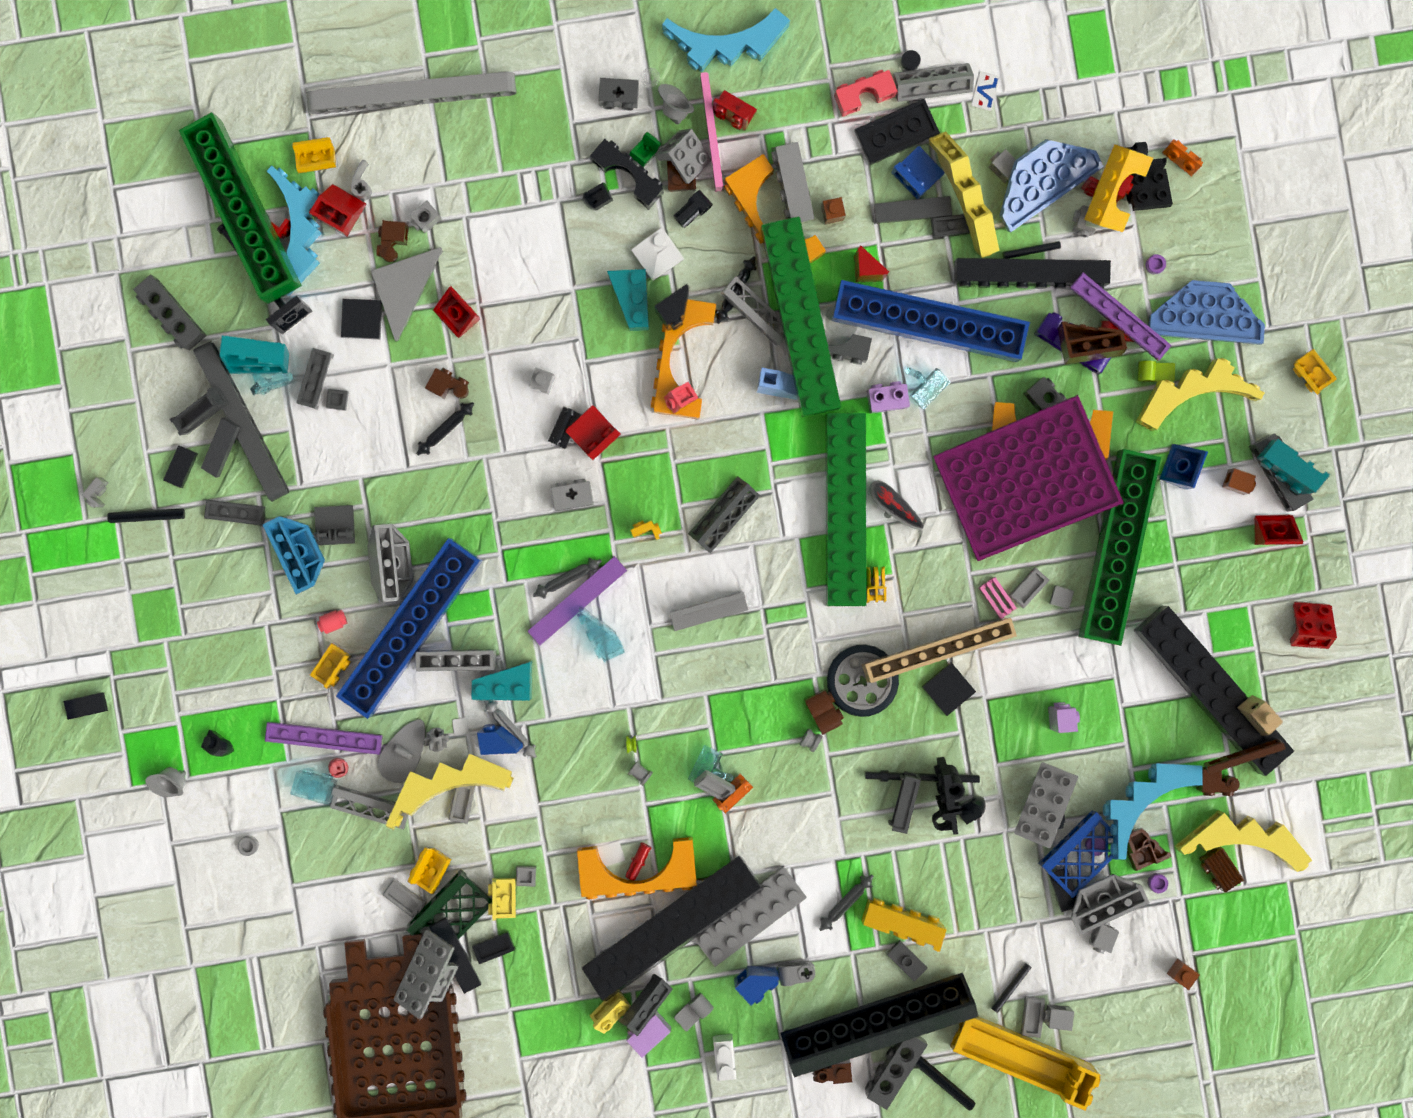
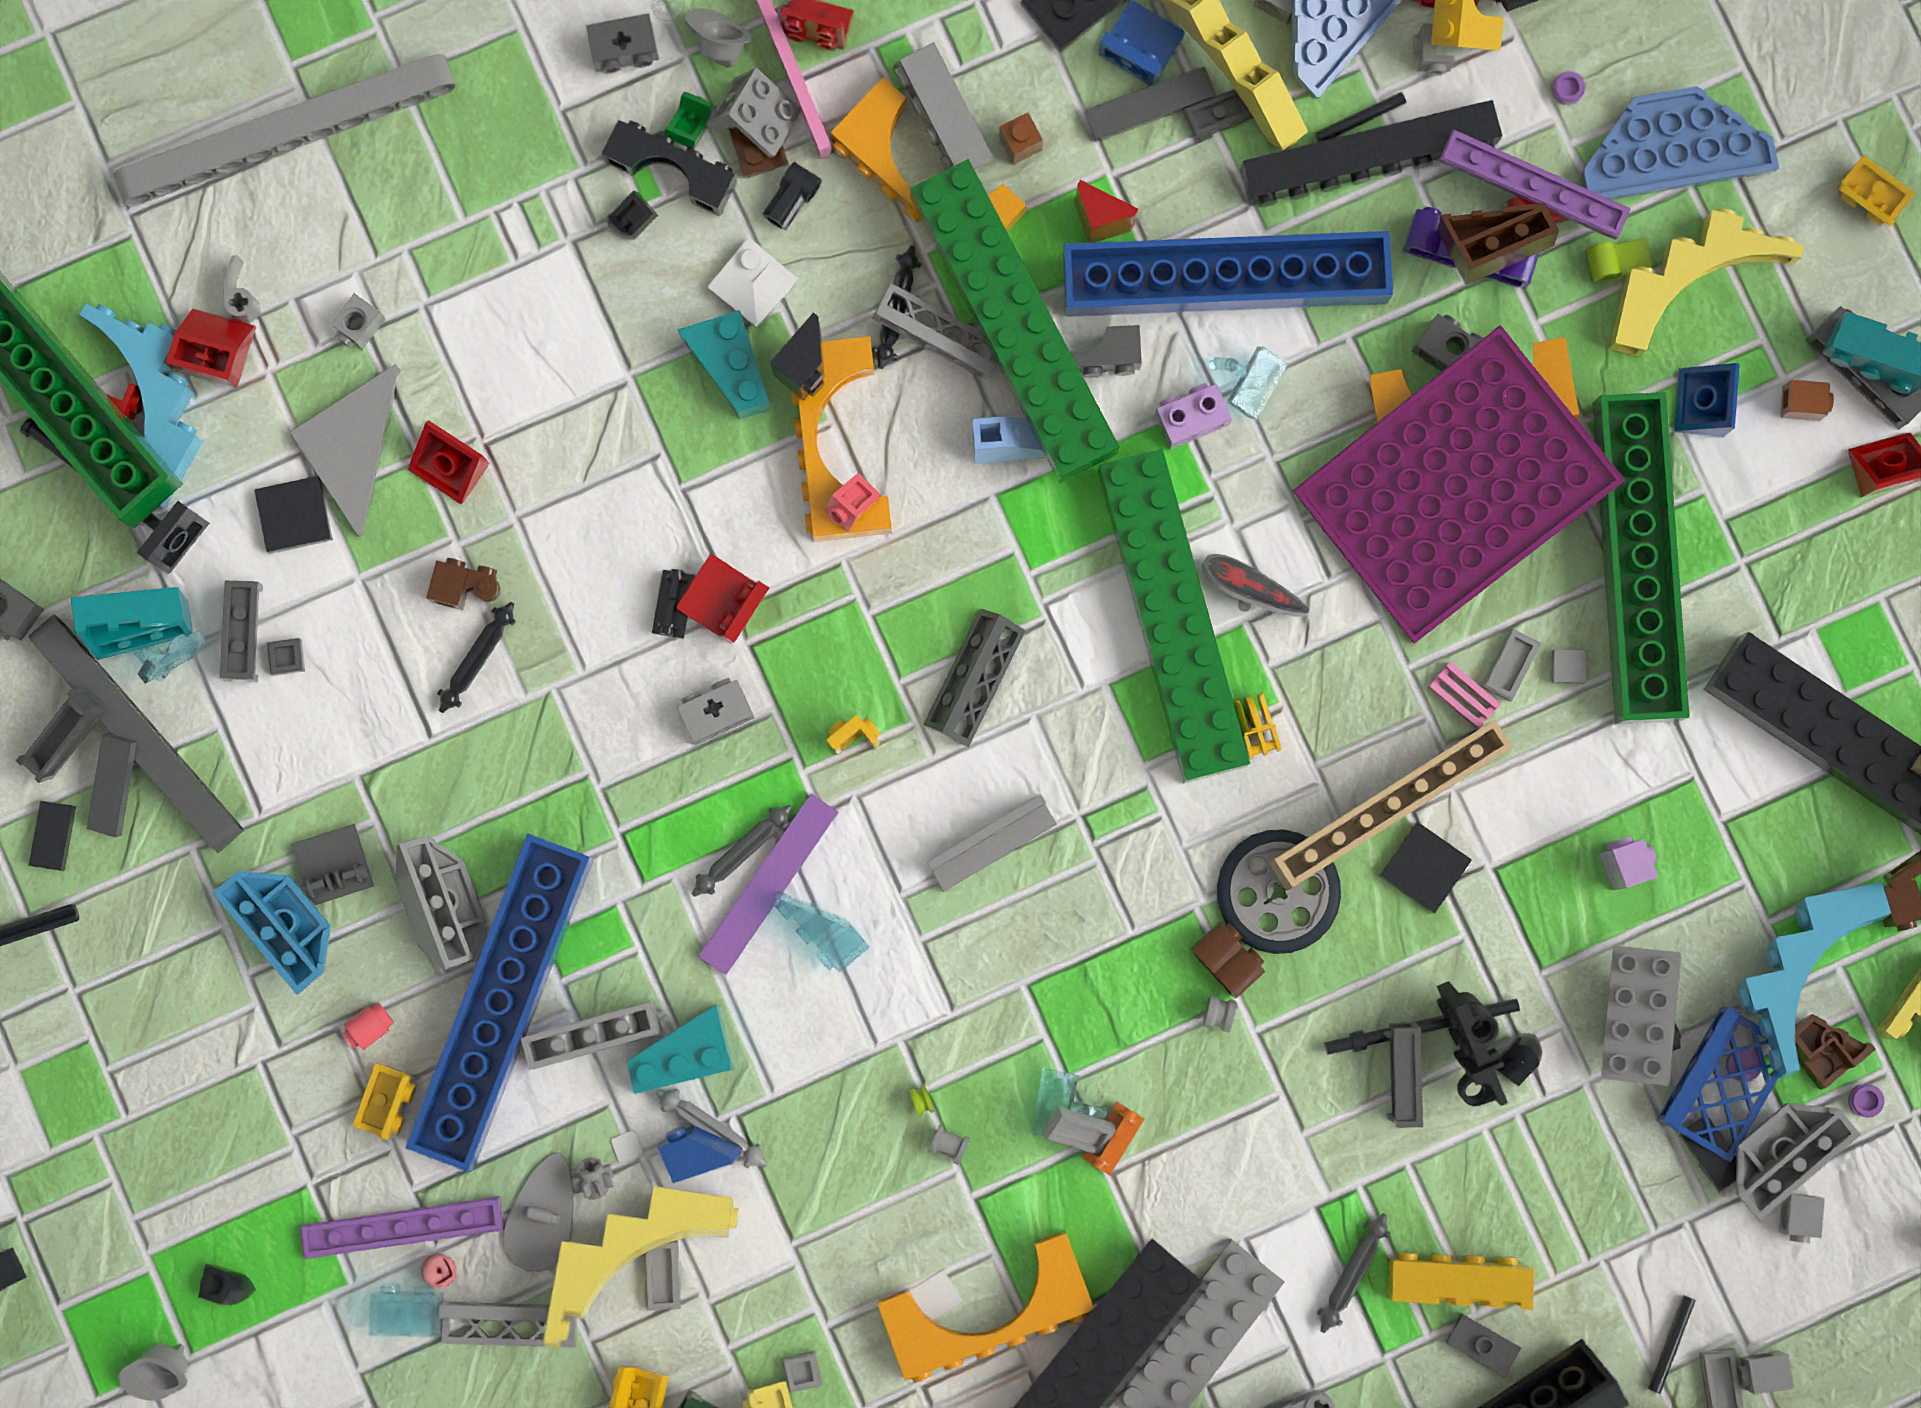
camera: 15 degrees left, 5 degrees down
dark grey tile [204,499,265,526] -> none
yellow bracket [292,137,336,173] -> none
reddish brown brick [377,220,409,262] -> none
light grey brick [529,367,556,394] -> none
red axle [625,842,652,881] -> none

